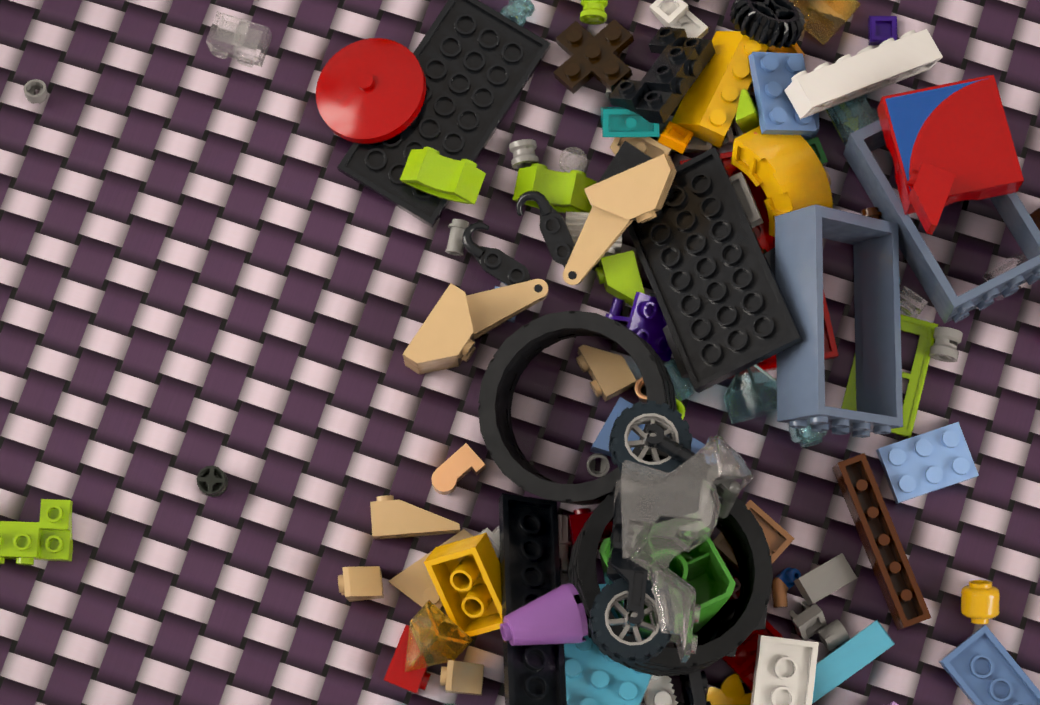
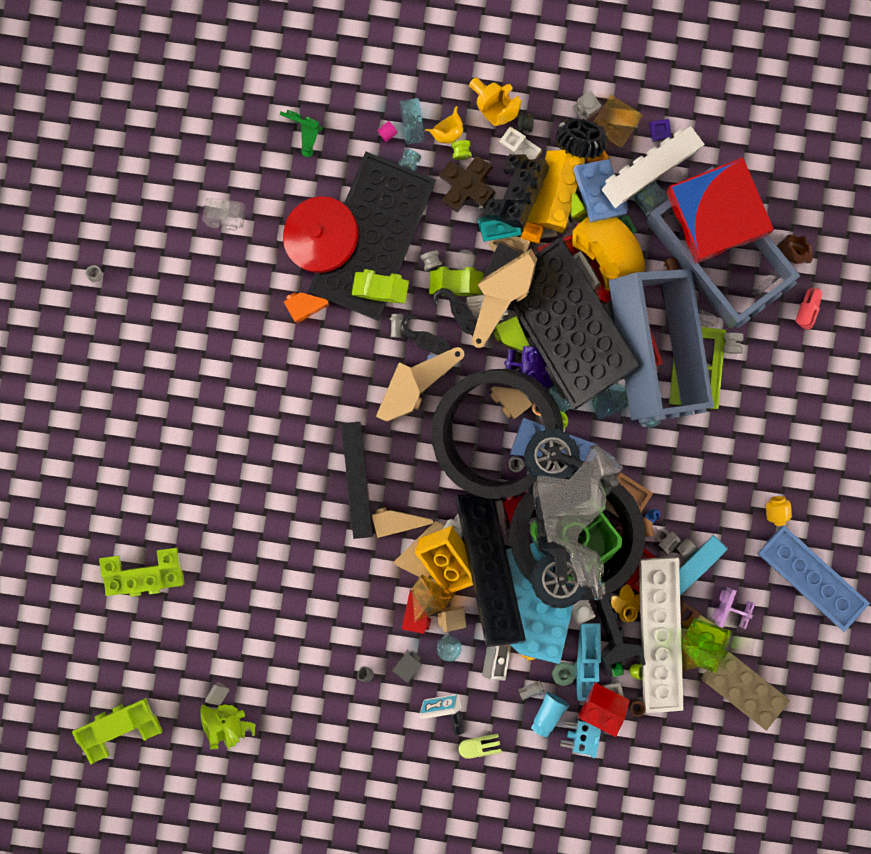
camera: 10 degrees left, 10 degrees up
pearl dark grey wheel [197,465,228,497] -> none
tan slope [338,566,384,602] -> none
light nougat leg [431,443,486,495] -> none
medium lavender cone [500,583,588,646] -> none
light grey tile [794,553,857,607] -> none
reddish brown brick [832,453,931,631] -> none
light blue plate [876,422,979,504] -> none
red slope [907,162,956,235] -> none
none -> orange slope [284,292,330,324]
none -> black brick [341,421,374,539]

